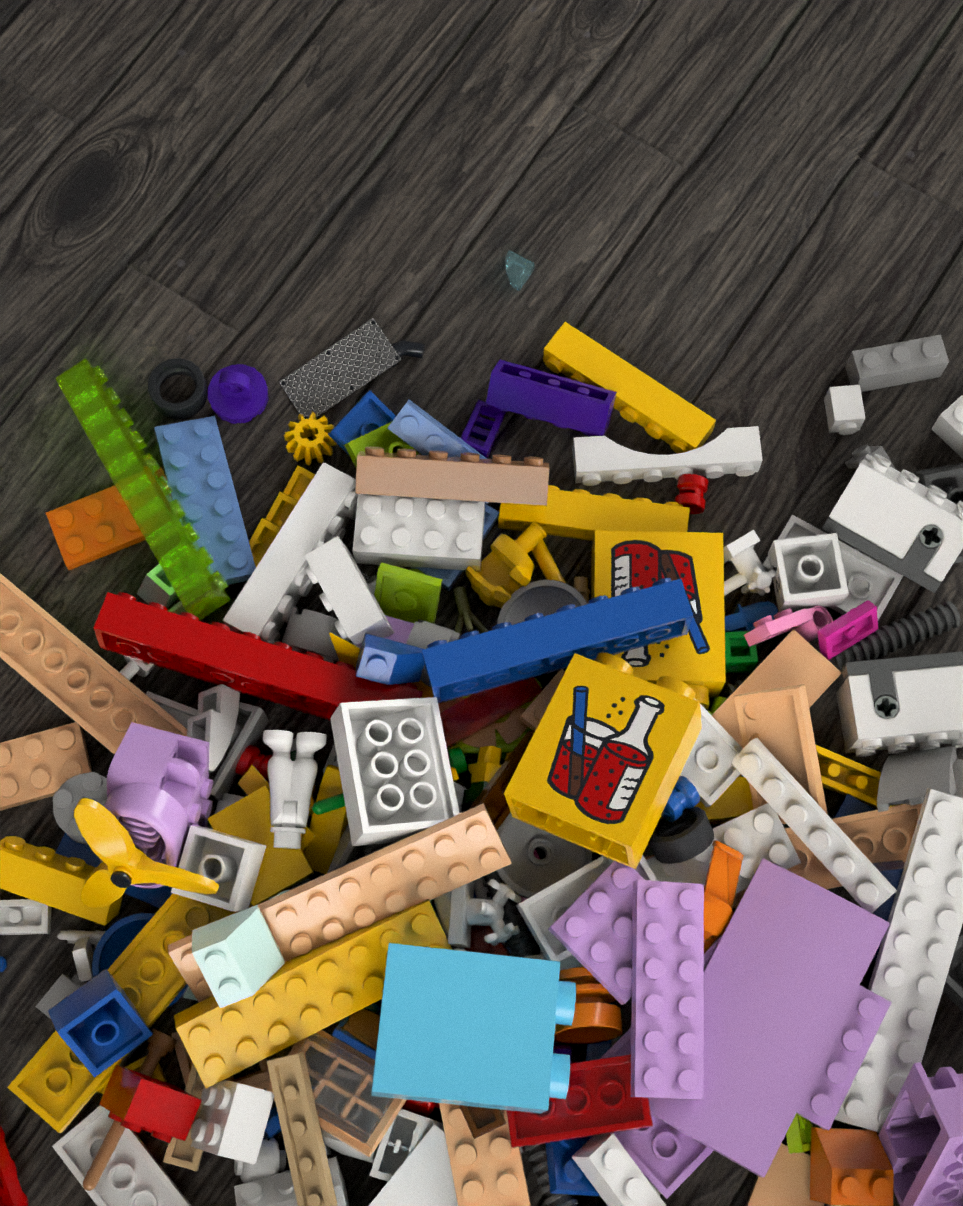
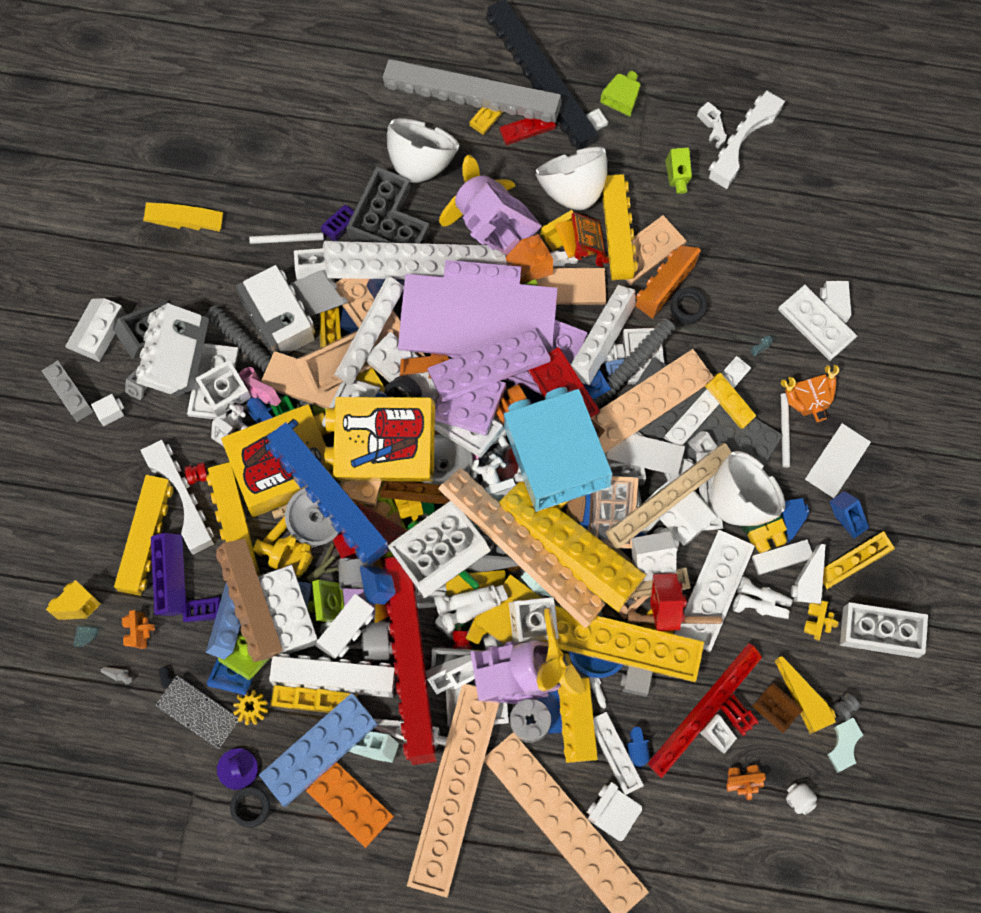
camera: 120 degrees left, 0 degrees up
blue slope [48,969,153,1078] -> none
clear neon green brick [55,358,230,620] -> none
white tile [72,937,94,982] -> none
light aqua slope [192,905,285,1008] -> none
dark pink plate [817,600,879,660] -> none
none -> yellow slope [46,580,101,620]
none -> light grey bar [101,667,132,684]
none -> orange hips [122,610,155,649]

